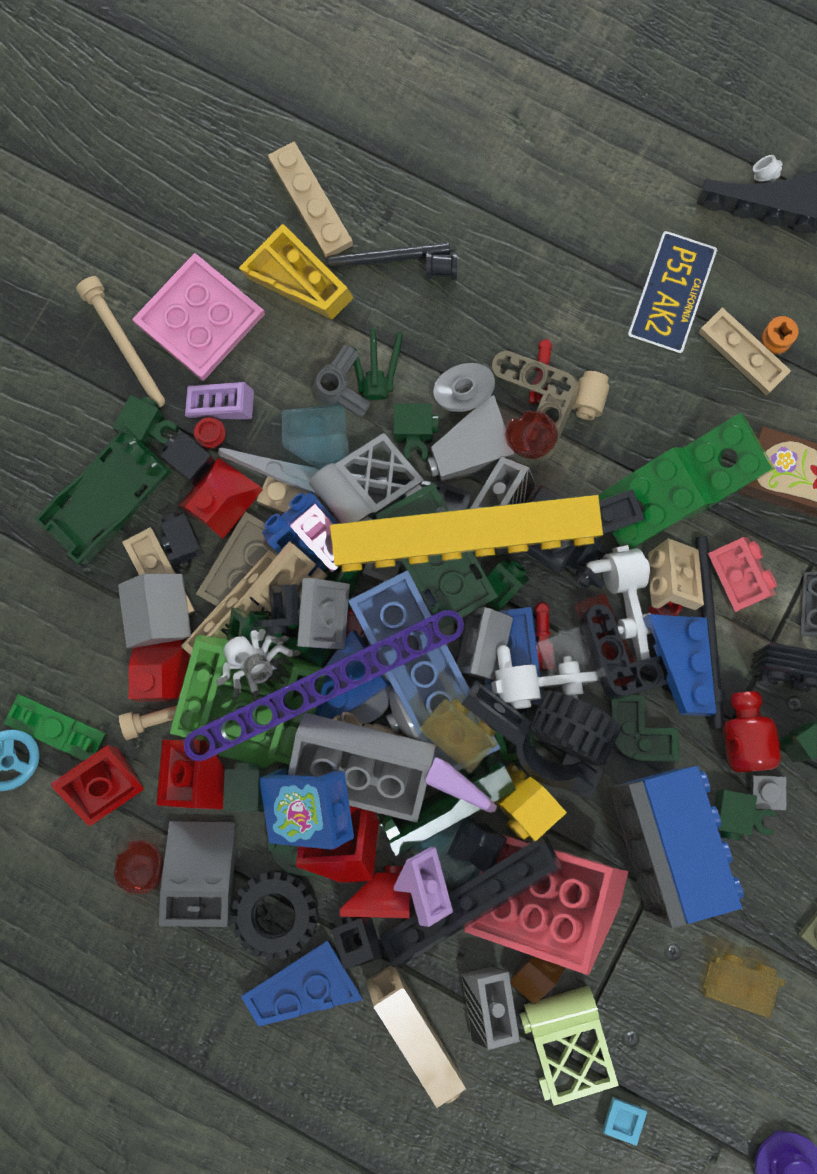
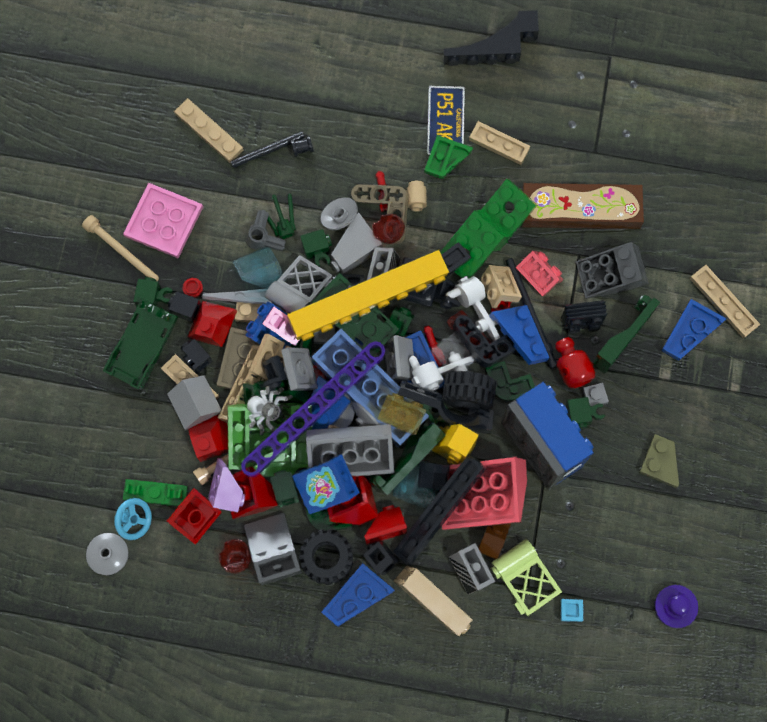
camera: 20 degrees left, 5 degrees down
lavender slope [185,382,254,419] -> none
yellow wedge [239,224,353,320] -> none
lavender slope [393,847,453,927] -> none
lavender slope [425,757,497,813] -> none
clear yellow bracket [702,952,786,1018] -> none
white plate [753,155,783,183] -> none
orange wheel [761,316,799,354] -> none
none -> lavender slope [208,458,245,512]
none -> green wing [424,135,473,179]

